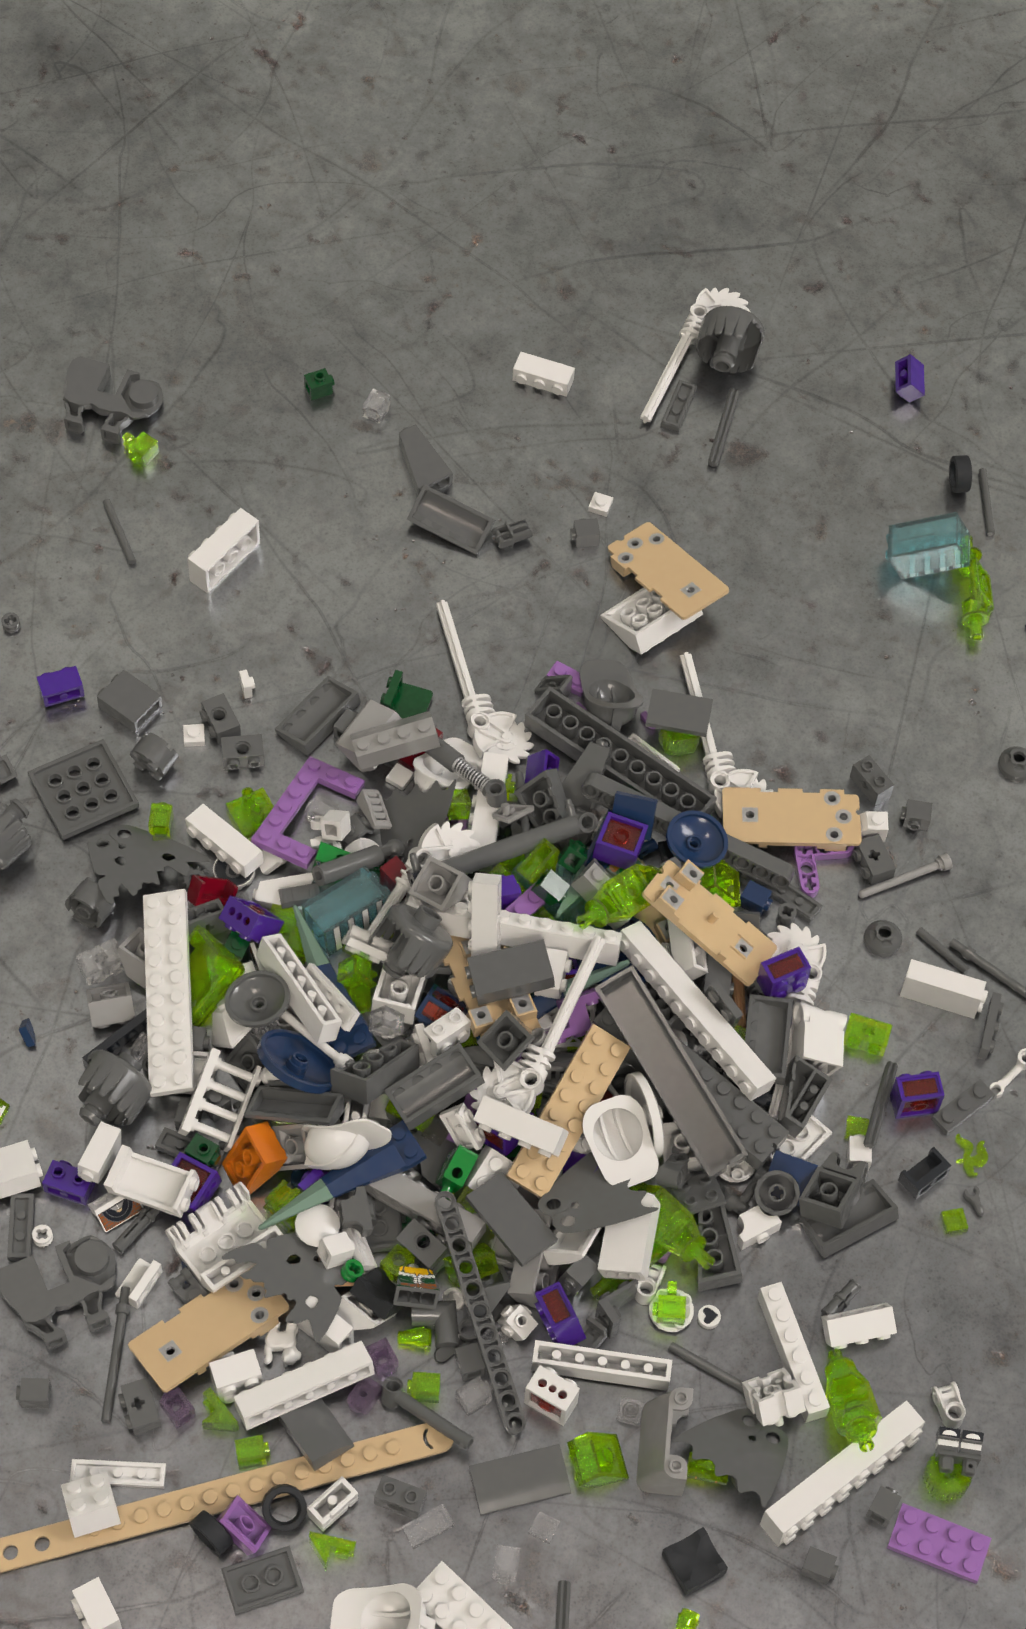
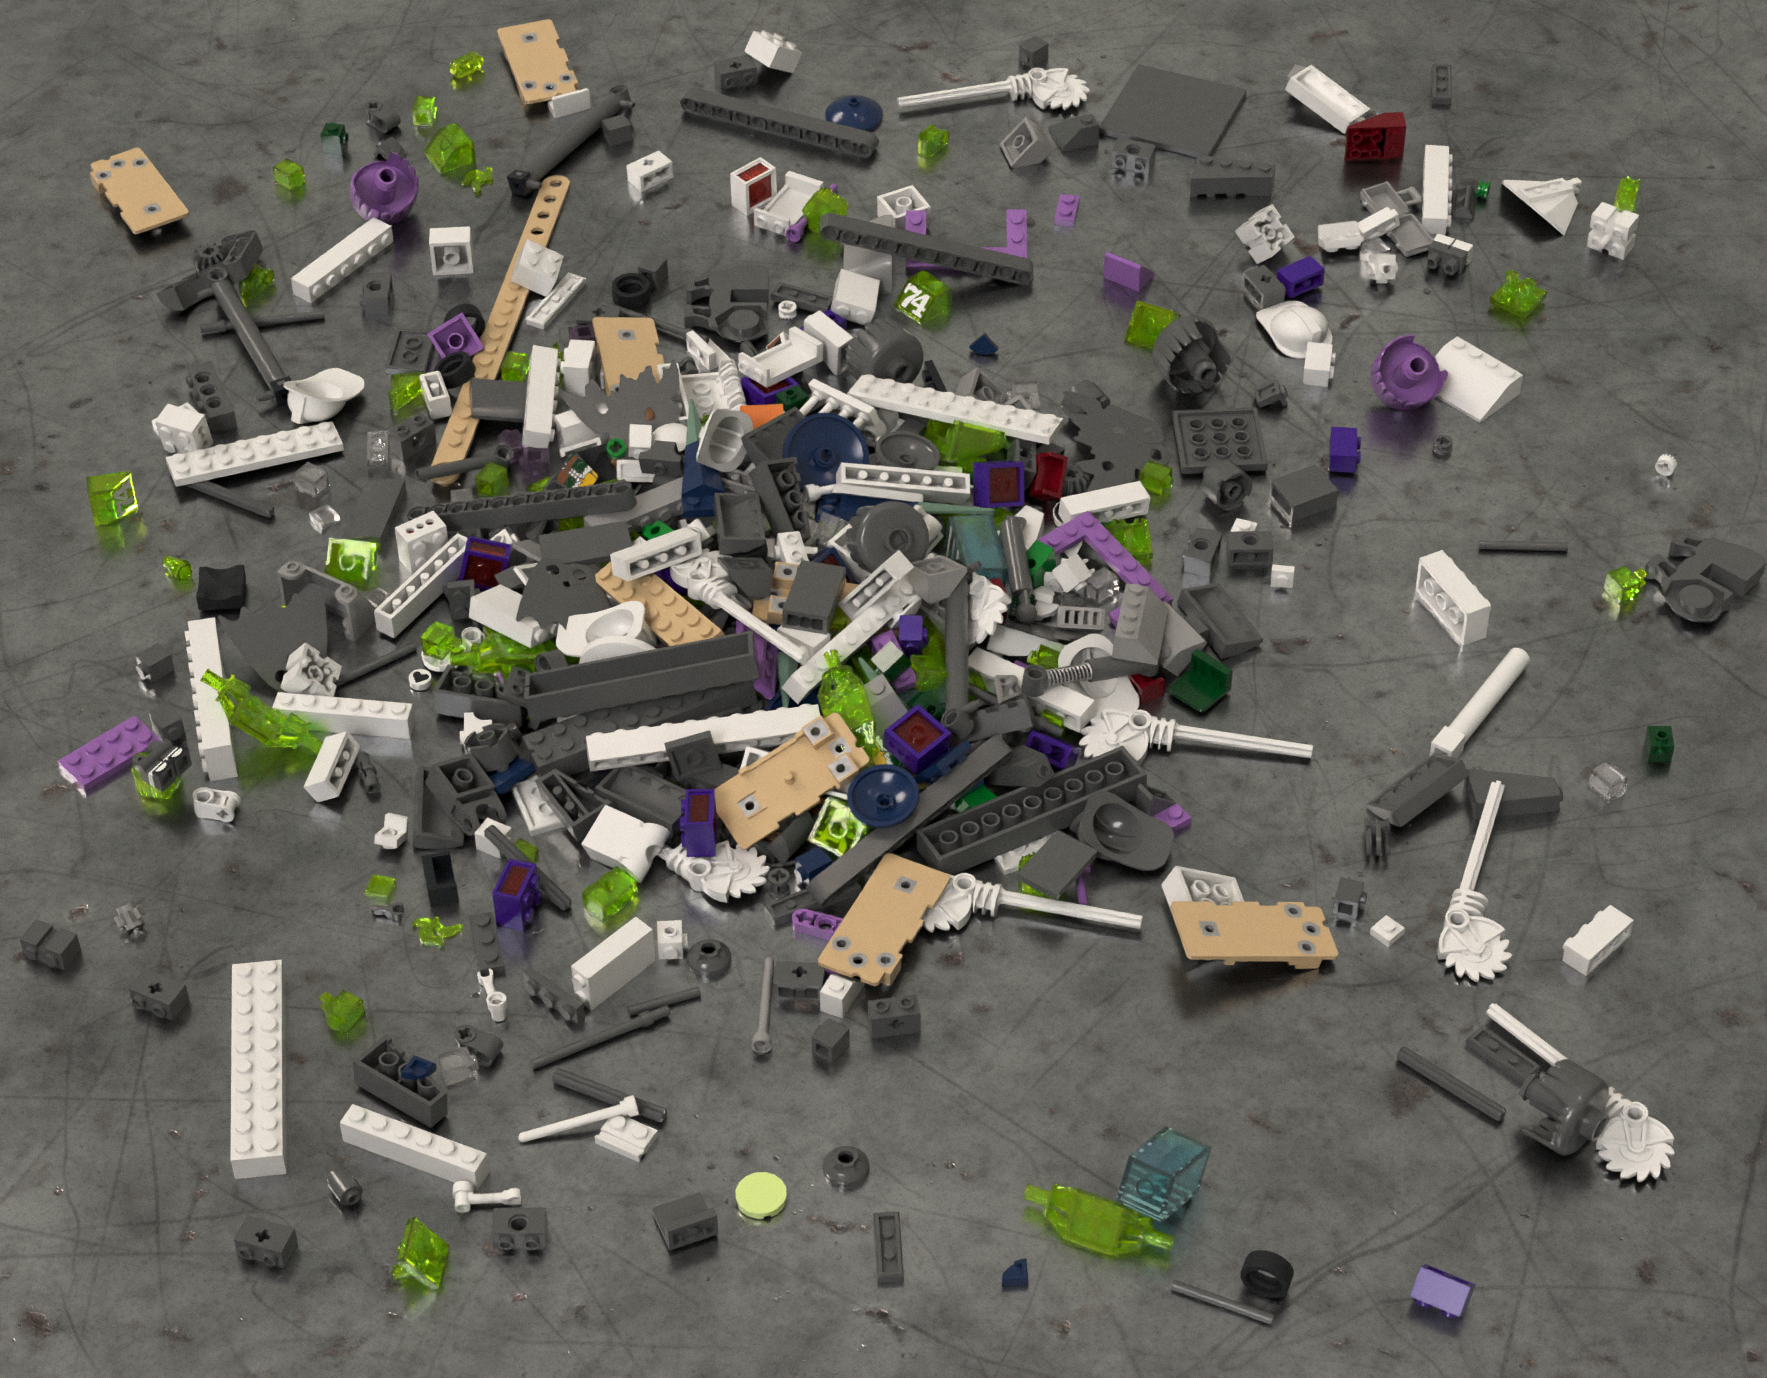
camera: 120 degrees right, 15 degrees down
none -> white bracket [374,813,409,849]
none -> black tyre [612,273,651,309]
none -> white brick [657,920,688,959]
none -> white brick [1430,648,1530,759]
none -> white piece [1437,780,1512,982]

